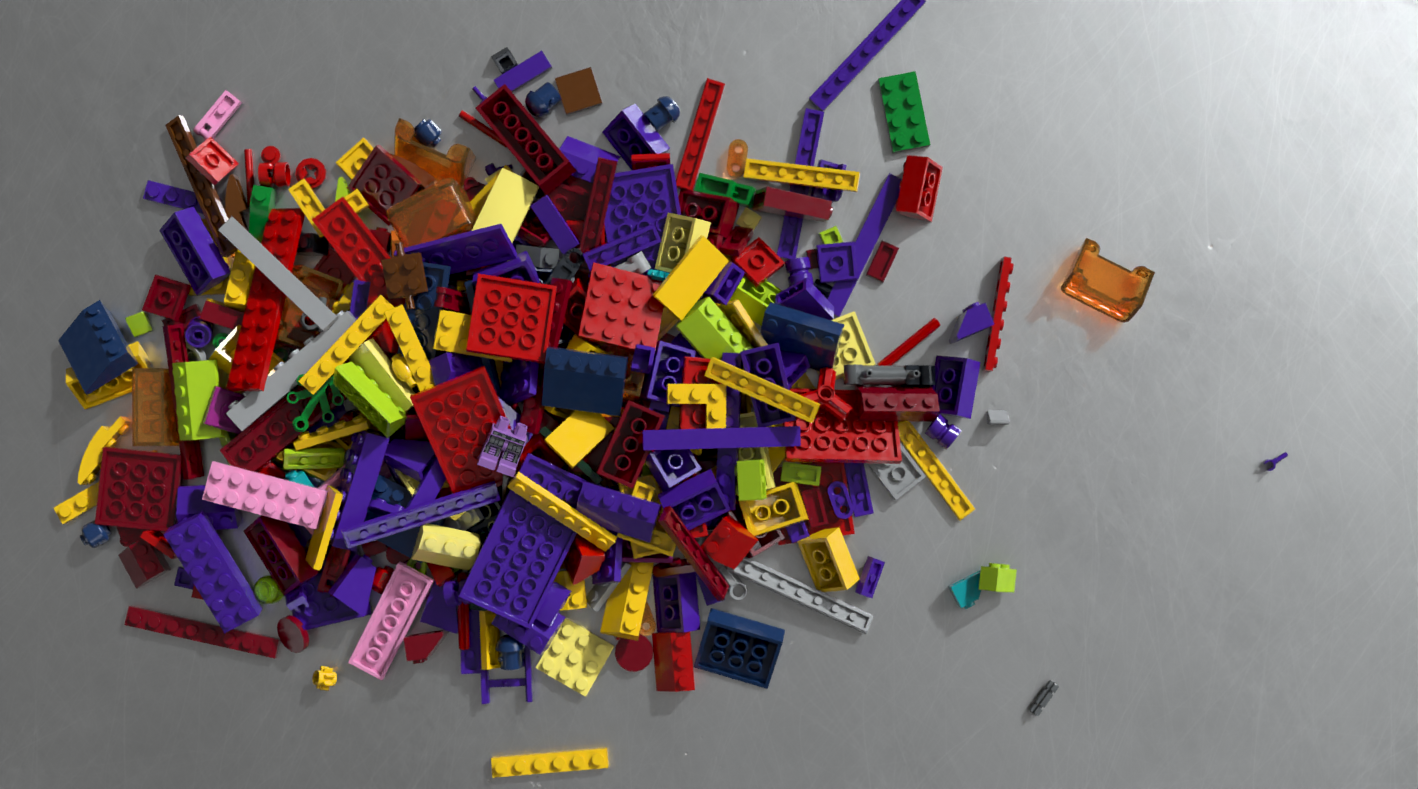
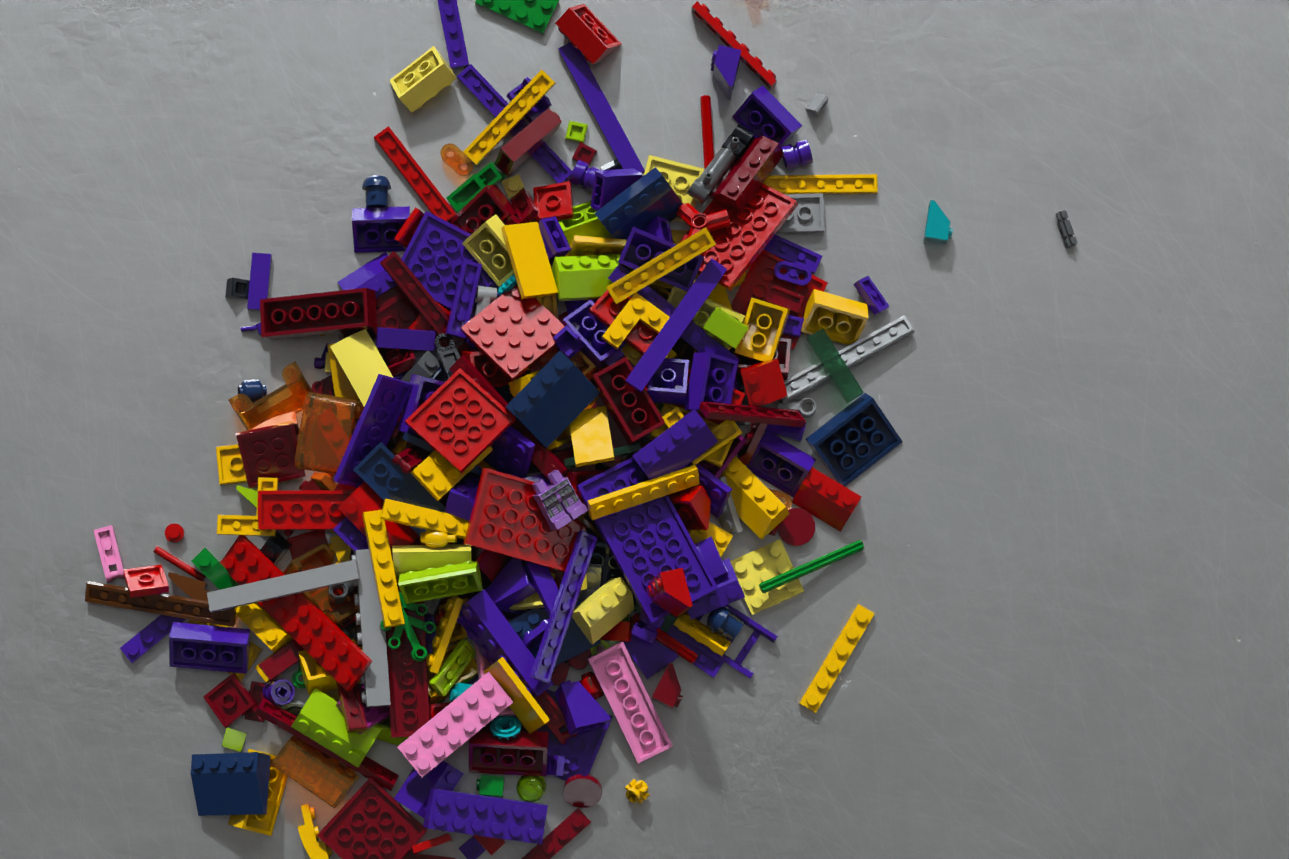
camera: 55 degrees left, 5 degrees down
red wheel [258,162,291,187] -> none
red gear [295,158,326,189] -> none
reddish brown plate [381,242,428,310] -> none
red piece [458,110,507,147] -> none
dark blue piece [525,82,561,117] -> none
reddish brown tile [555,67,602,115] -> none
lime plate [780,462,821,486] -> none
dark purple tile [816,241,858,284] -> none
dark red tile [866,240,899,283] -> none
lime brick [979,563,1017,593] -> none
none -> dark red tile [336,681,368,733]
none -> light yellow slope [389,46,456,113]
none -> green brick [476,775,505,797]
none -> teal gear [490,716,521,740]
none -> red slope [647,568,693,617]
none -> green axle [759,540,864,593]
none -> clear green tile [806,328,864,403]

